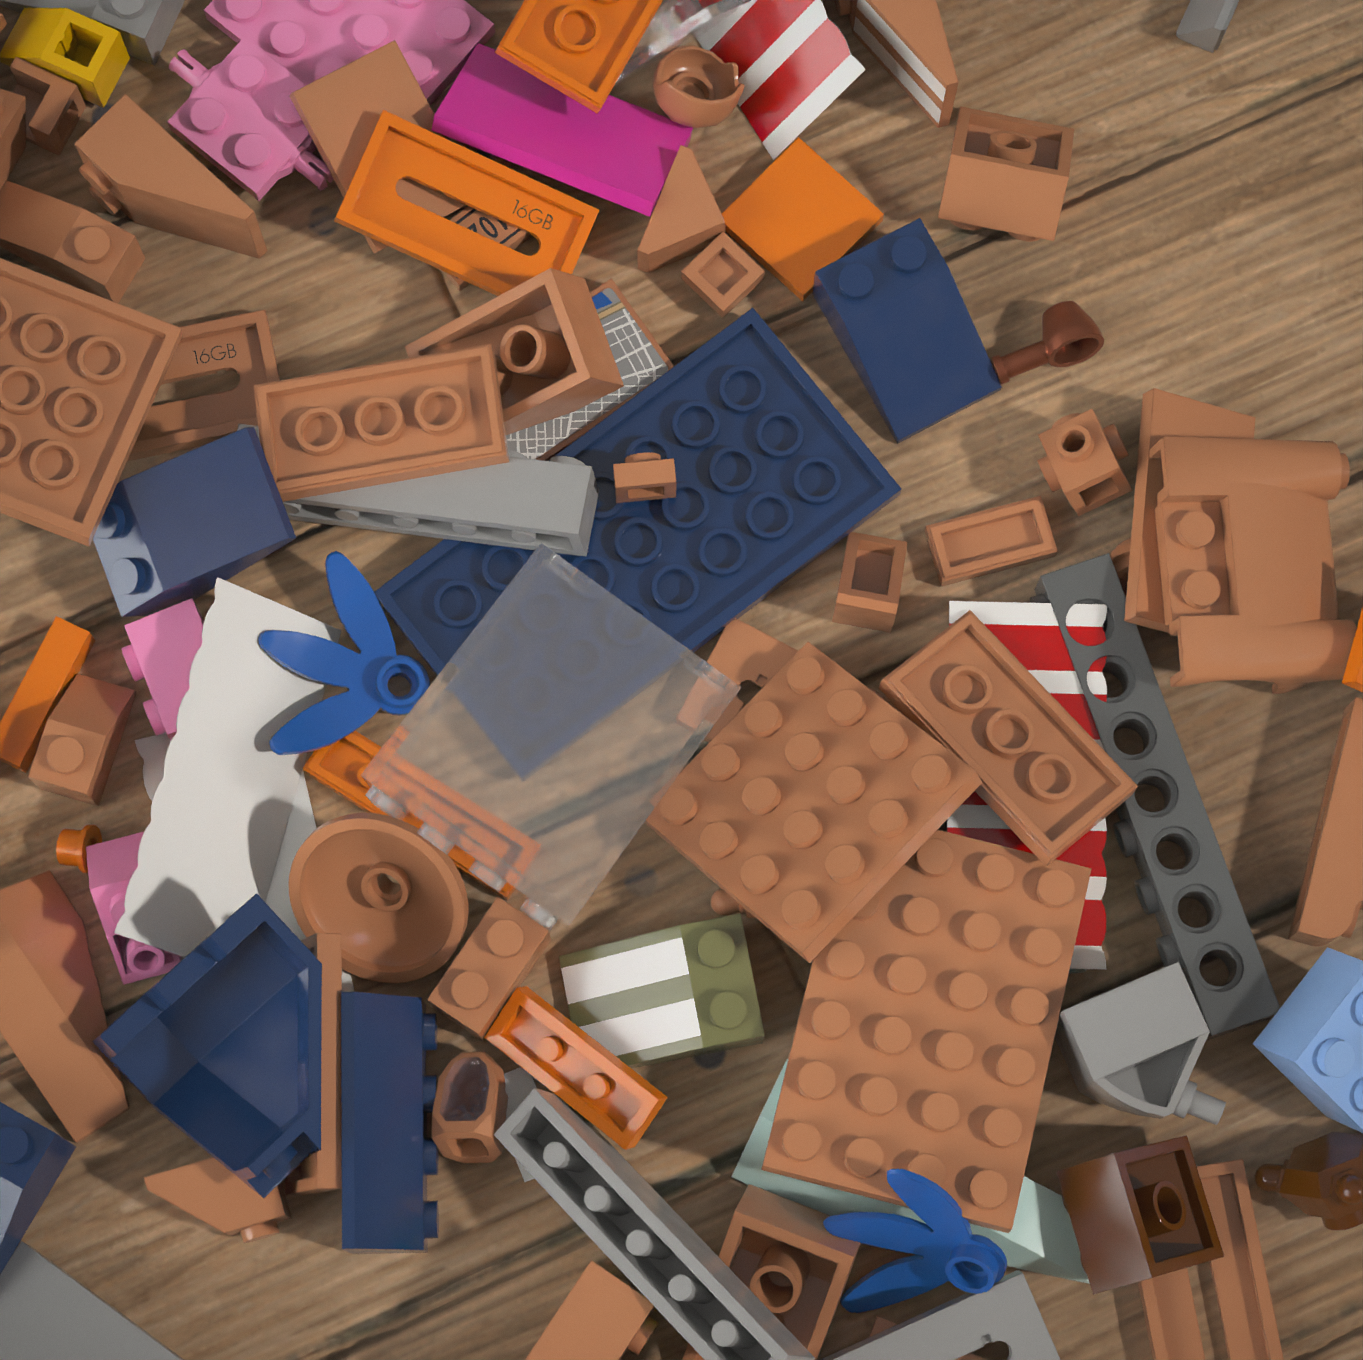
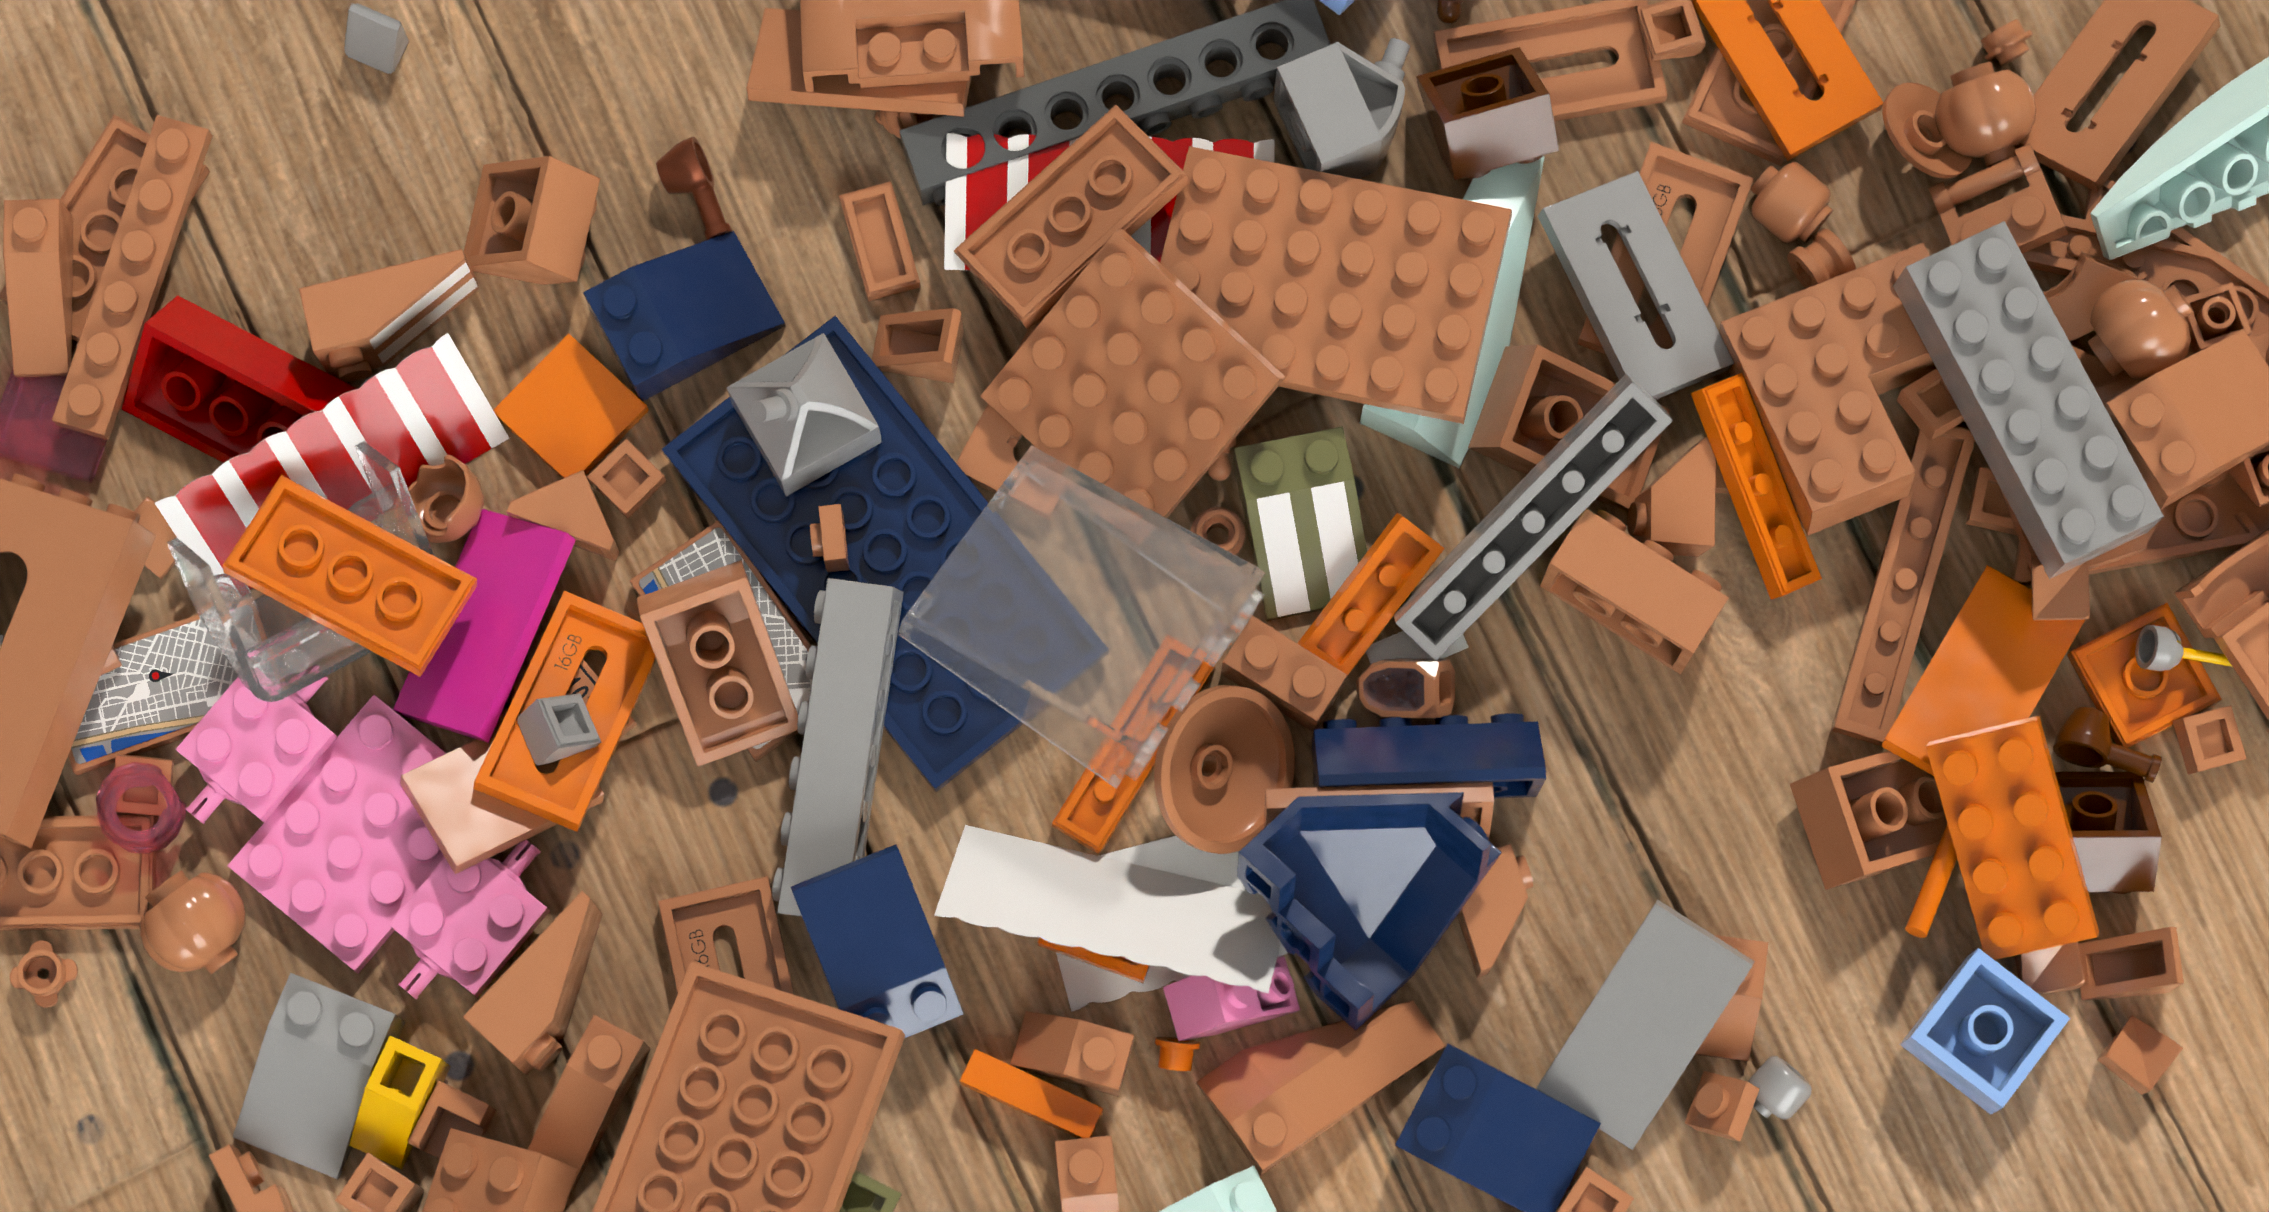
camera: 90 degrees left, 0 degrees up
bright pink slope [121,598,204,740] -> none
nougat tile [254,344,509,502] -> none
blue plant [258,551,430,755] -> none
blue plant [823,1169,1007,1313] -> none
nougat brick [1037,408,1133,516] -> none
none -> light grey slope [517,693,601,765]
none -> light grey piece [727,333,882,496]
none -> nougat plate [1190,507,1246,563]

